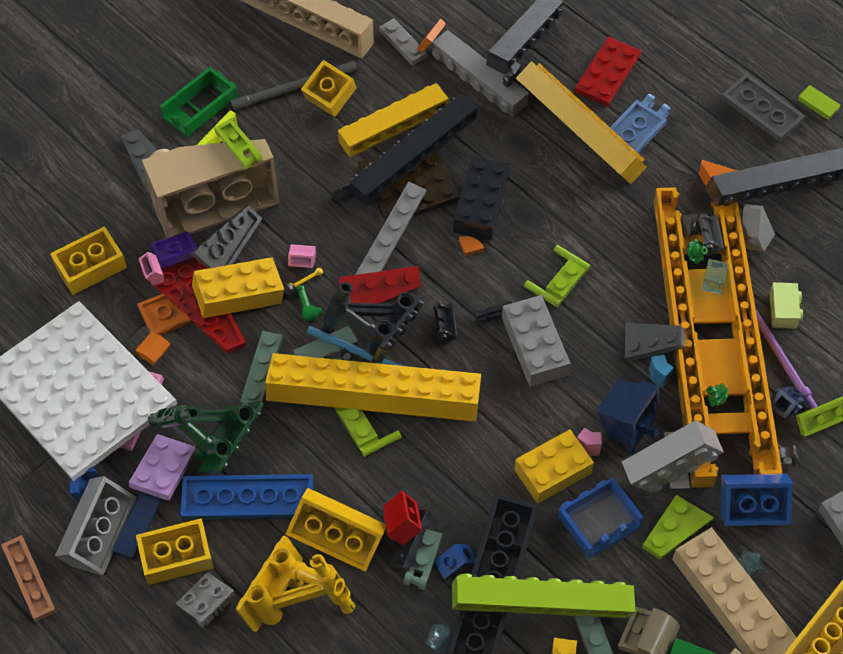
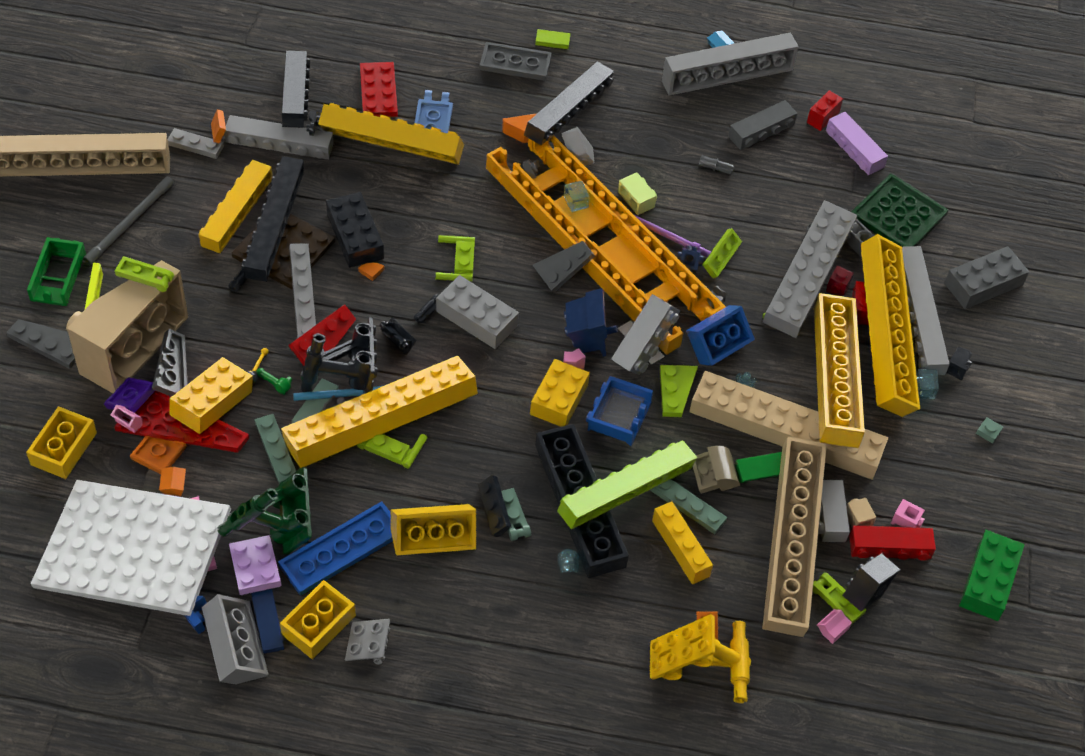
camera: 40 degrees left, 5 degrees down
nougat plate [1,535,56,622] -> none
yellow plate [236,536,355,632] -> none
bright pink piece [288,244,316,268] -> none
yellow brick [301,60,357,117] -> none
red brick [383,491,422,545] -> none
blue bracket [435,544,476,579] -> none
dark azure piece [649,355,674,388] -> none
green plant [687,239,708,264] -> none
dark grey hinge [698,213,724,257] -> none
green plant [706,383,728,407] -> none

